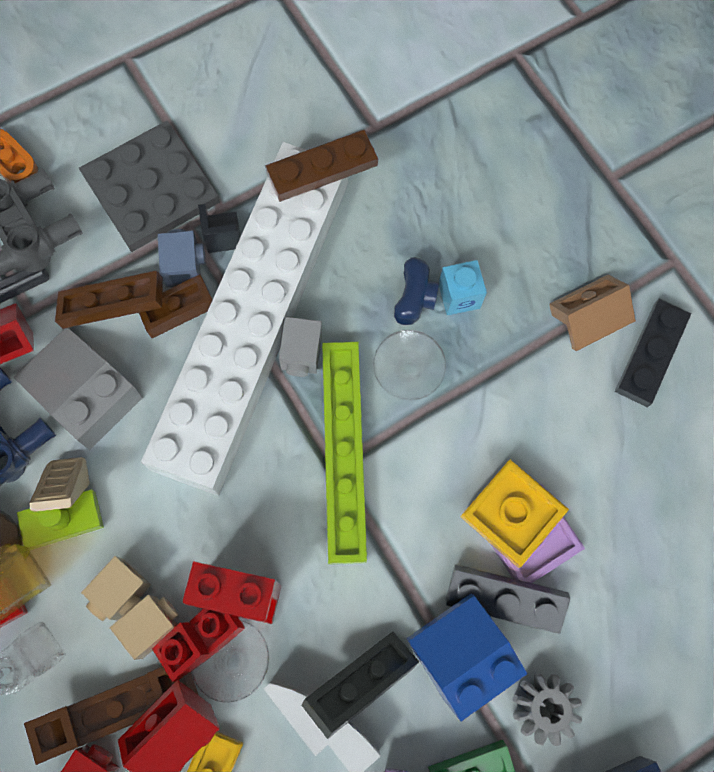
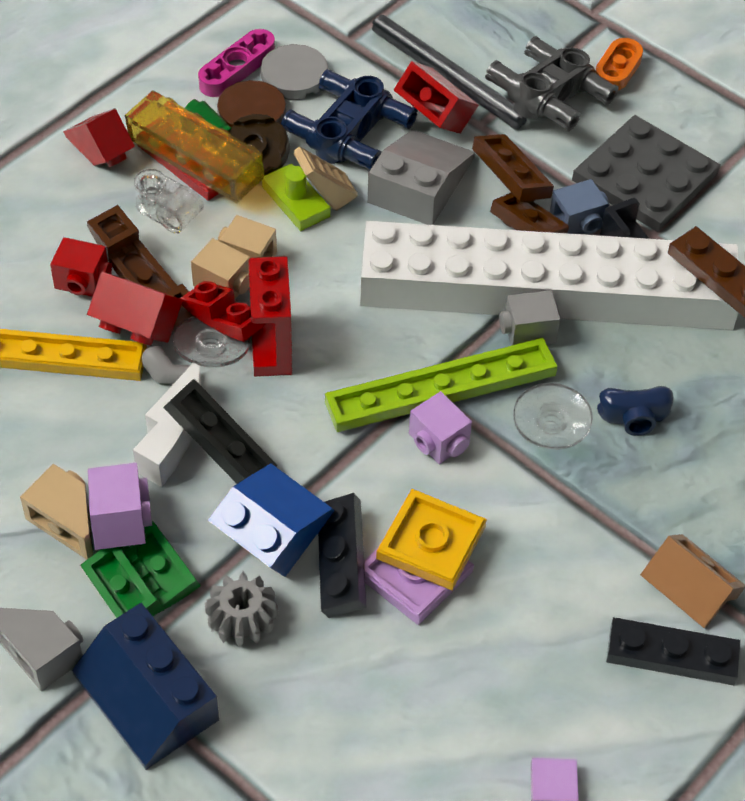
camera: 75 degrees right, 20 degrees down
medium azure brick [439,260,487,316] -> none
none -> light grey arm [142,345,190,384]
none -> lavender brick [409,391,472,464]

